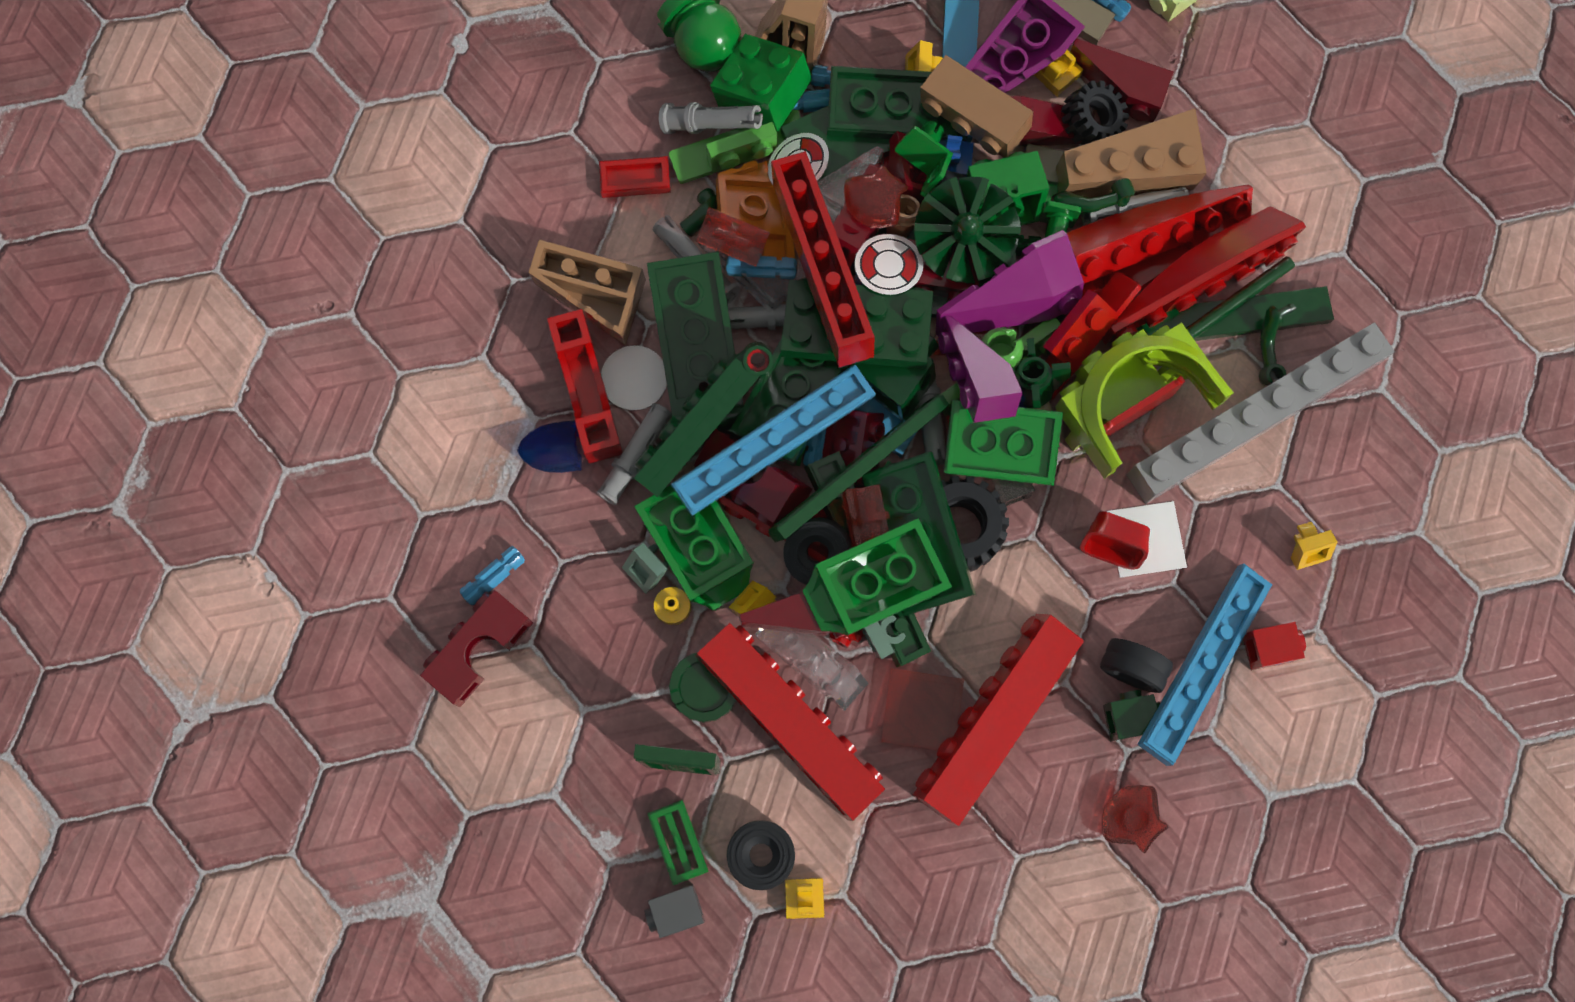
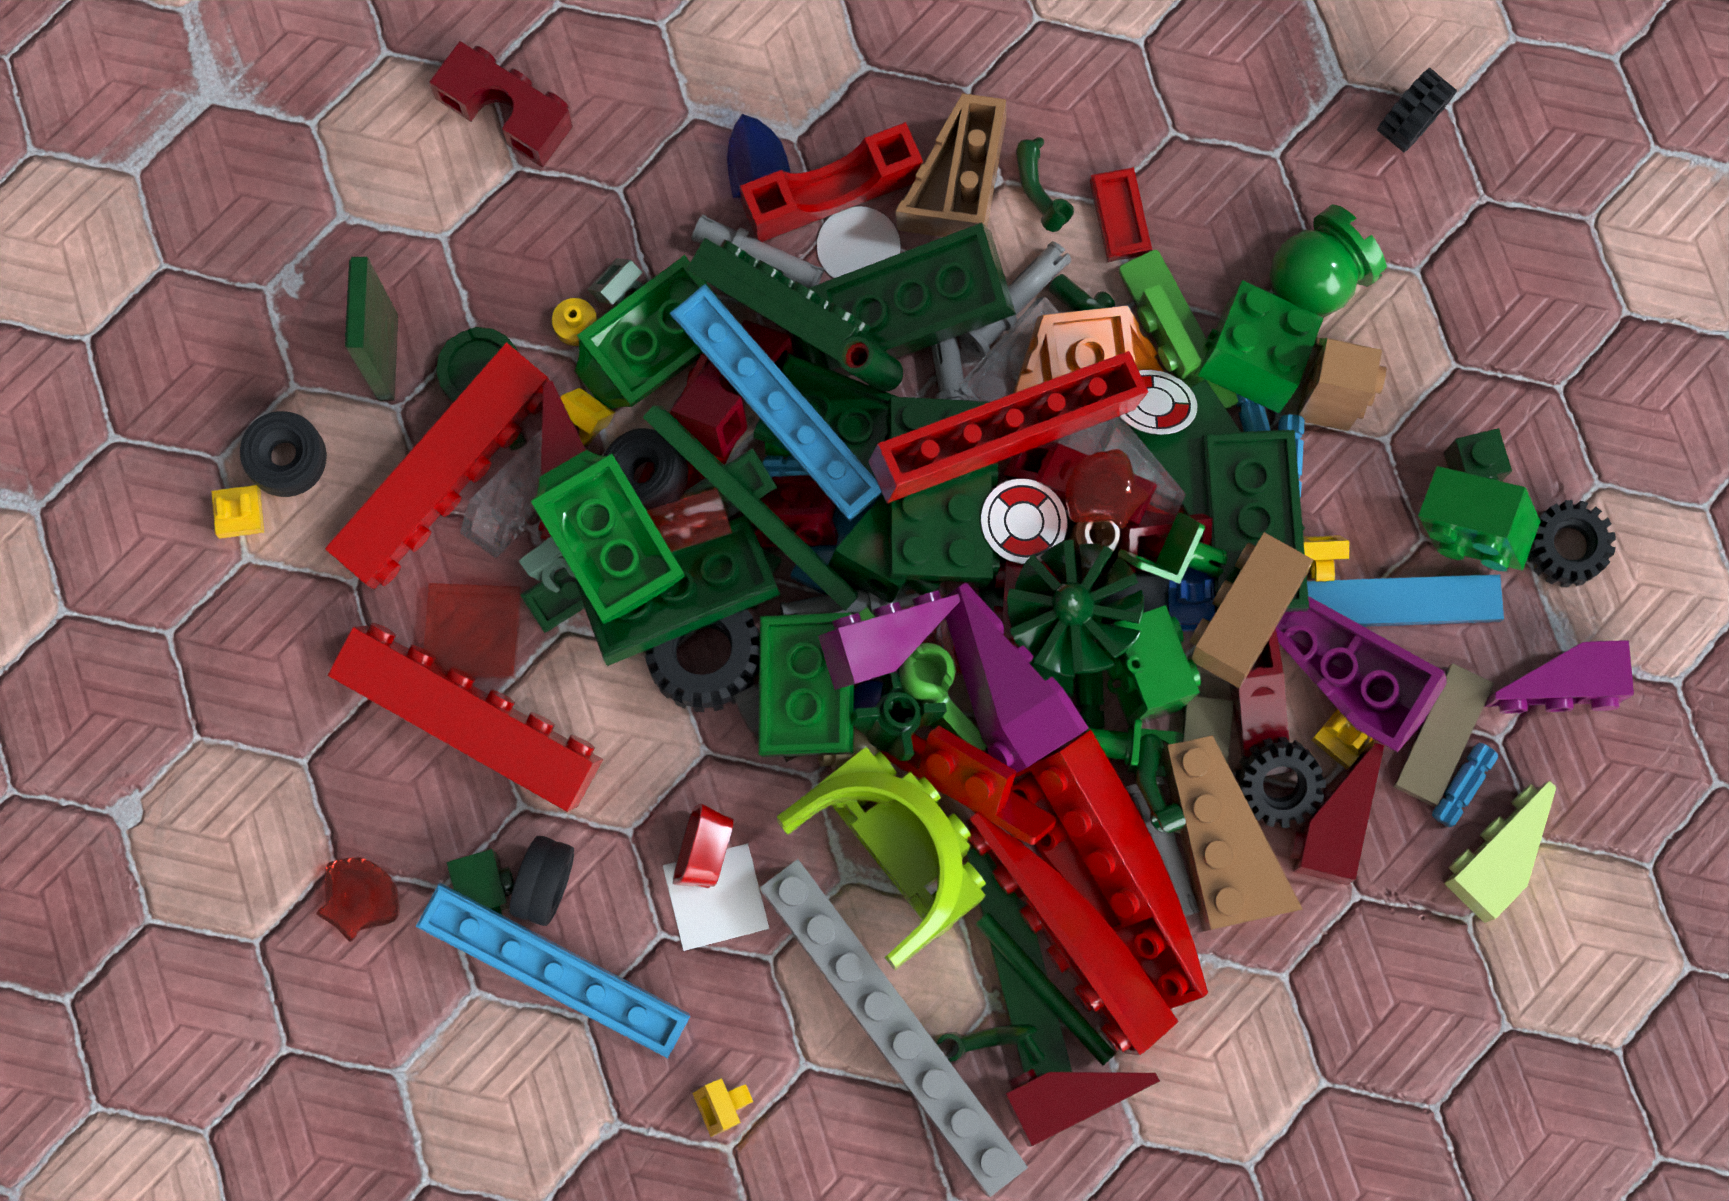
camera: 85 degrees right, 0 degrees up
dark azure axle [460,546,525,605] -> none
dark grey brick [644,884,705,938] -> none
green tile [647,800,709,885] -> none
light grey pin [659,102,763,135] -> none
clear red hips [696,207,771,267] -> none
dark azure axle [726,255,797,279] -> none
red piece [1103,376,1186,437] -> none
red brick [1243,622,1306,671] -> none
none -> dark red slope [1002,1068,1160,1147]
none -> dark green piece [1016,137,1074,232]

